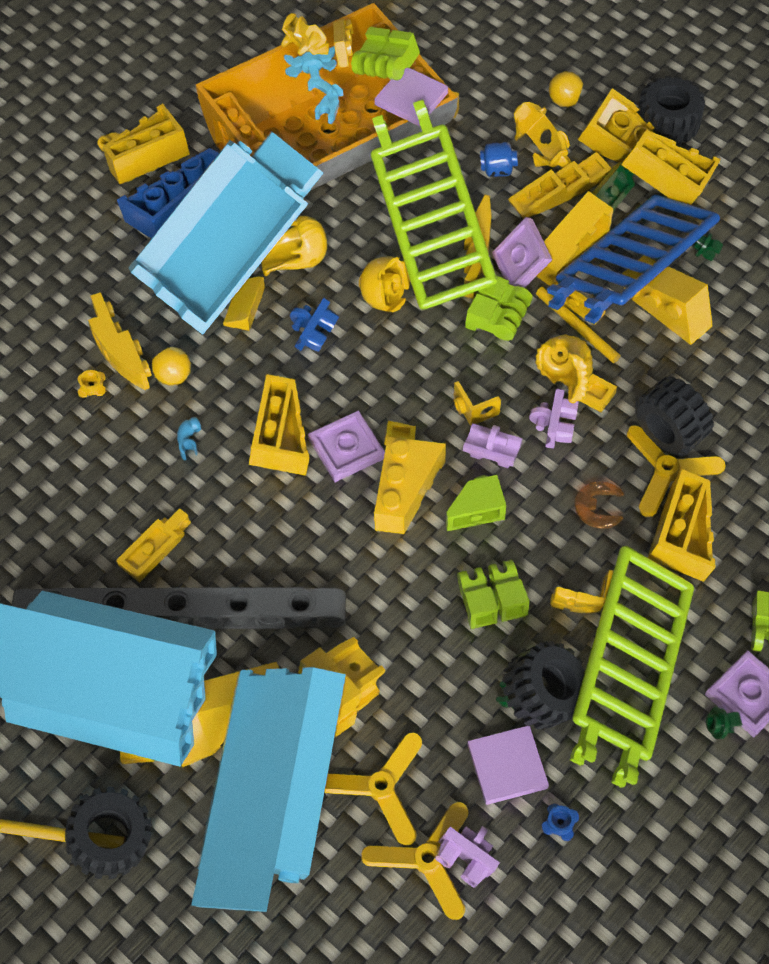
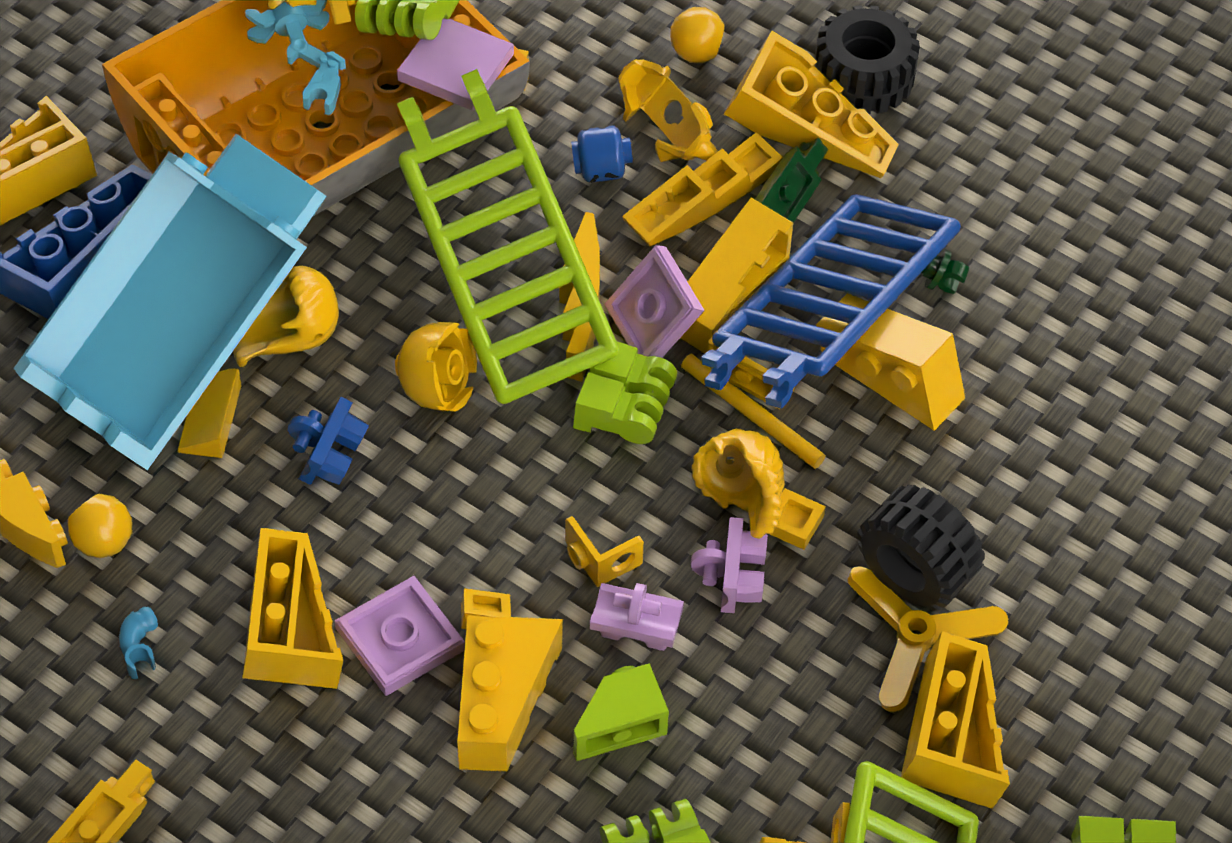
camera: 10 degrees left, 5 degrees down
clear orange head [575,481,625,529] -> none
yellow wedge [621,130,721,205] -> none

